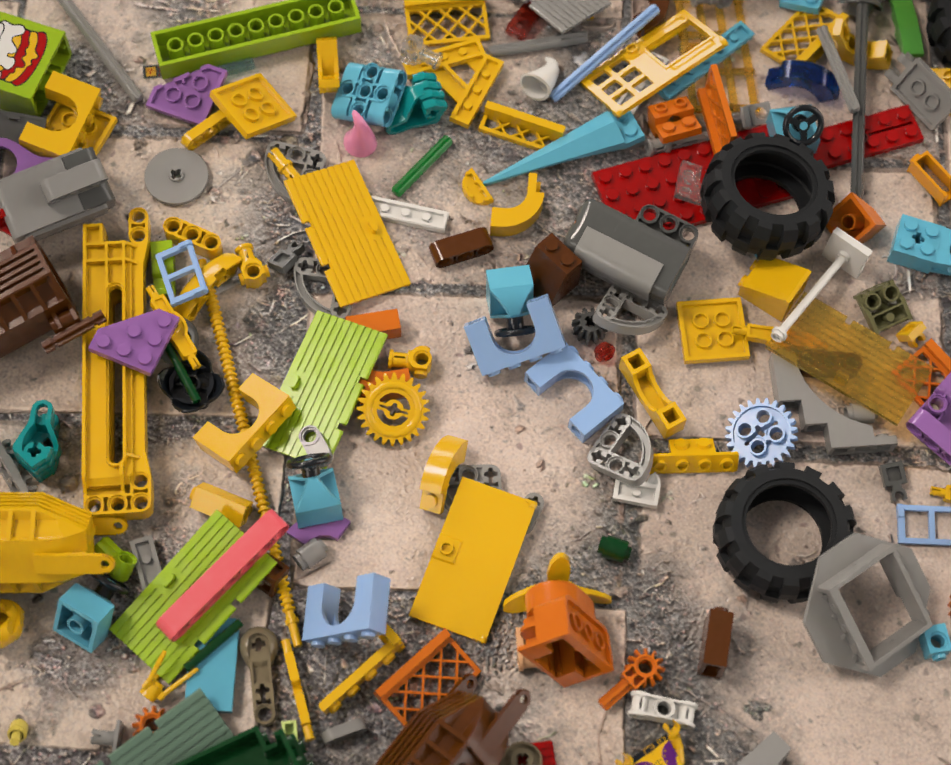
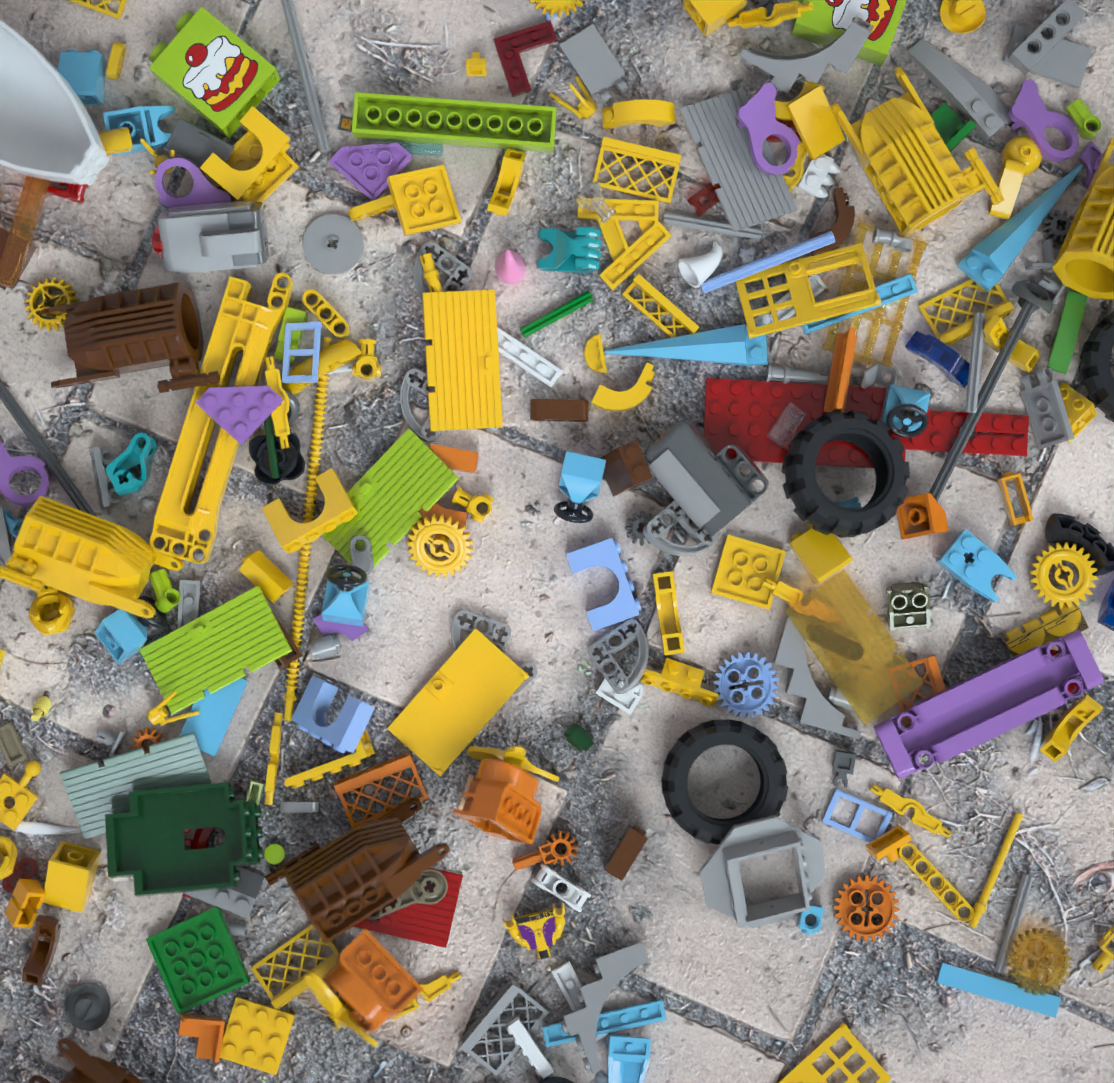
camera: 25 degrees right, 20 degrees up
coral beam [156,509,289,642] -> none
dark green bar [183,619,244,672] -> none
dark tan beam [239,626,279,727] -> none
dark grey plate [267,240,305,274] -> none
medium azure connector [331,62,407,128] -> none
yellow arch [419,435,468,514] -> none
light blue arch [464,293,566,377] -> none
clear red plate [594,342,615,362] -> none
orange brick [647,96,702,144] -> none
white tile [771,227,873,343] -> none
yellow tile [895,321,926,348] -> none

